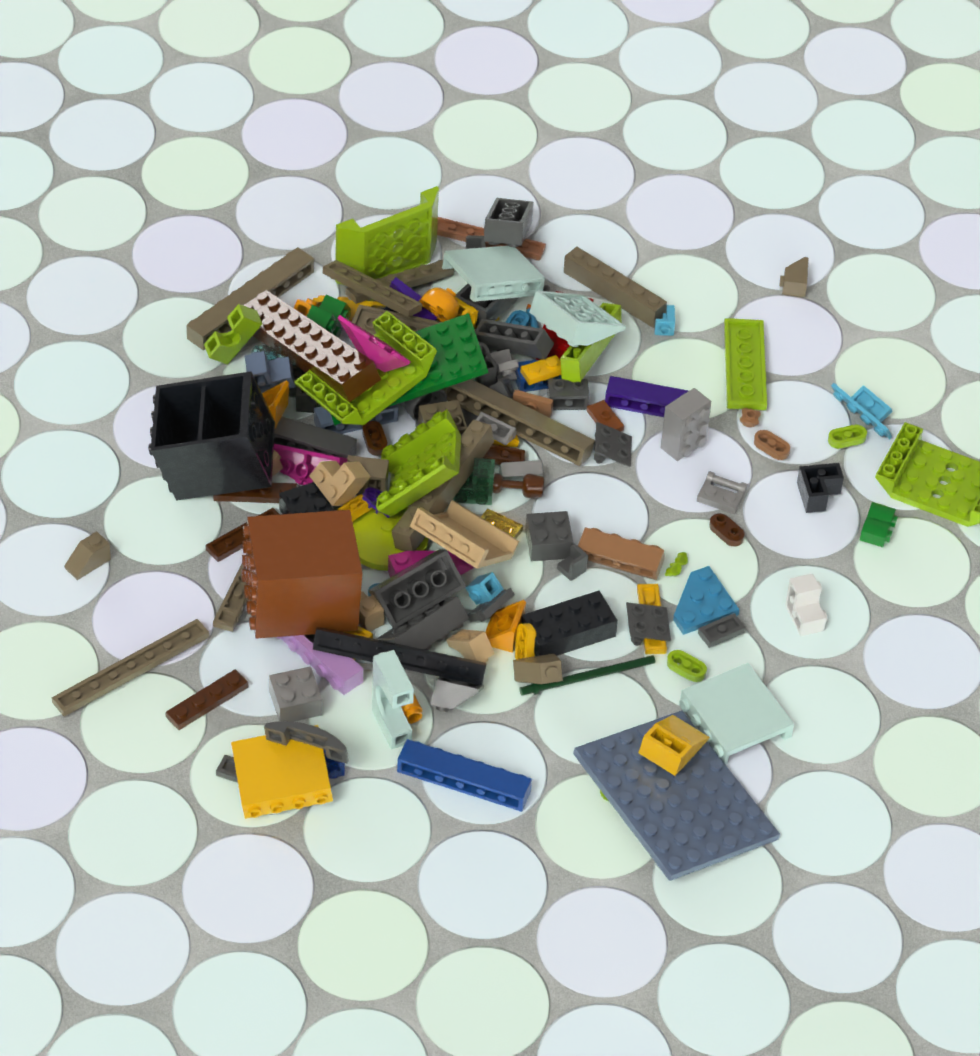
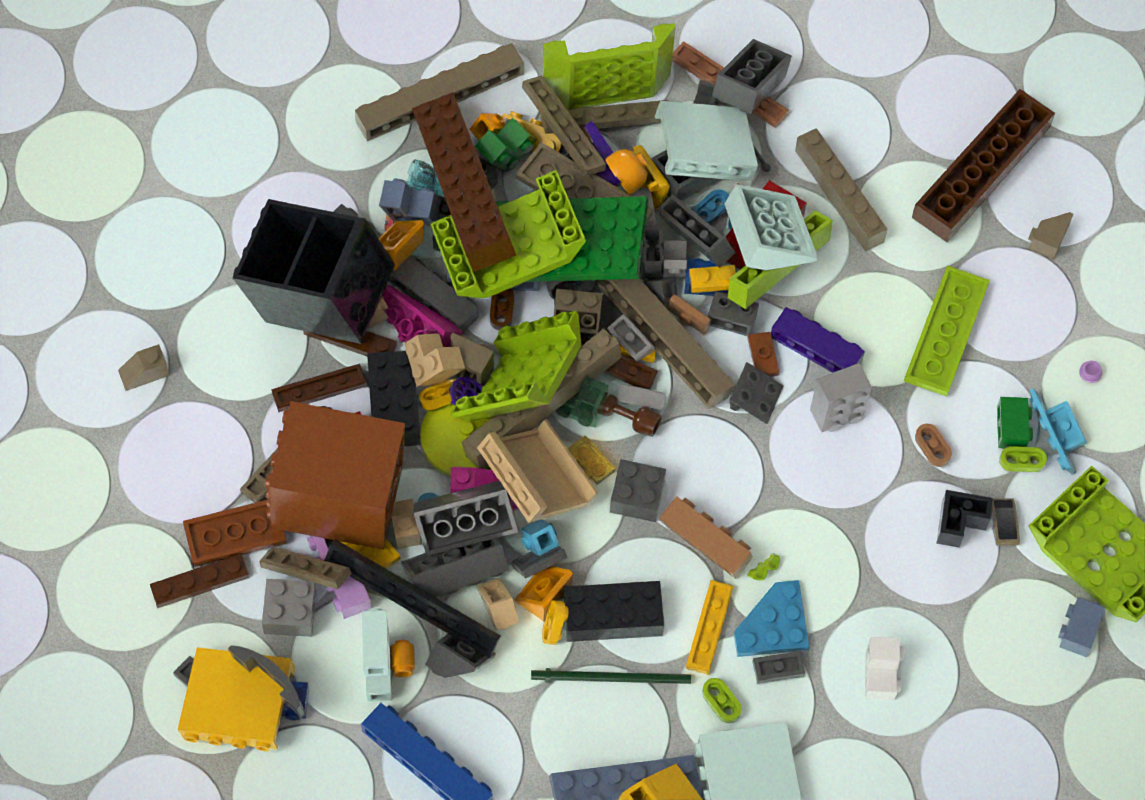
camera: 20 degrees right, 15 degrees up
dark tan plate [52,619,210,717] -> none
lime arch [204,304,262,365] -> none
dark pink wedge [338,315,411,372] -> none
dark tan slope [513,654,563,684] -> none
dark grey panel [557,543,588,581] -> none
dark grey hinge [626,602,671,646] -> none
medium azure bracket [654,305,675,336] -> none
light grey plate [696,471,748,514] -> none
reddish brown plate [709,513,745,547] -> none
medium nougat plate [740,408,761,428] -> none
green brick [859,502,898,547] -> none
none -> dark orange plate [183,500,287,567]
none -> dark tan plate [259,546,351,589]
none -> reddish brown brick [912,89,1055,243]
none -> slope [991,498,1020,545]
none -> green brick [997,397,1033,449]
none -> sand blue brick [1058,597,1105,658]
none -> lavender plate [1079,360,1103,383]

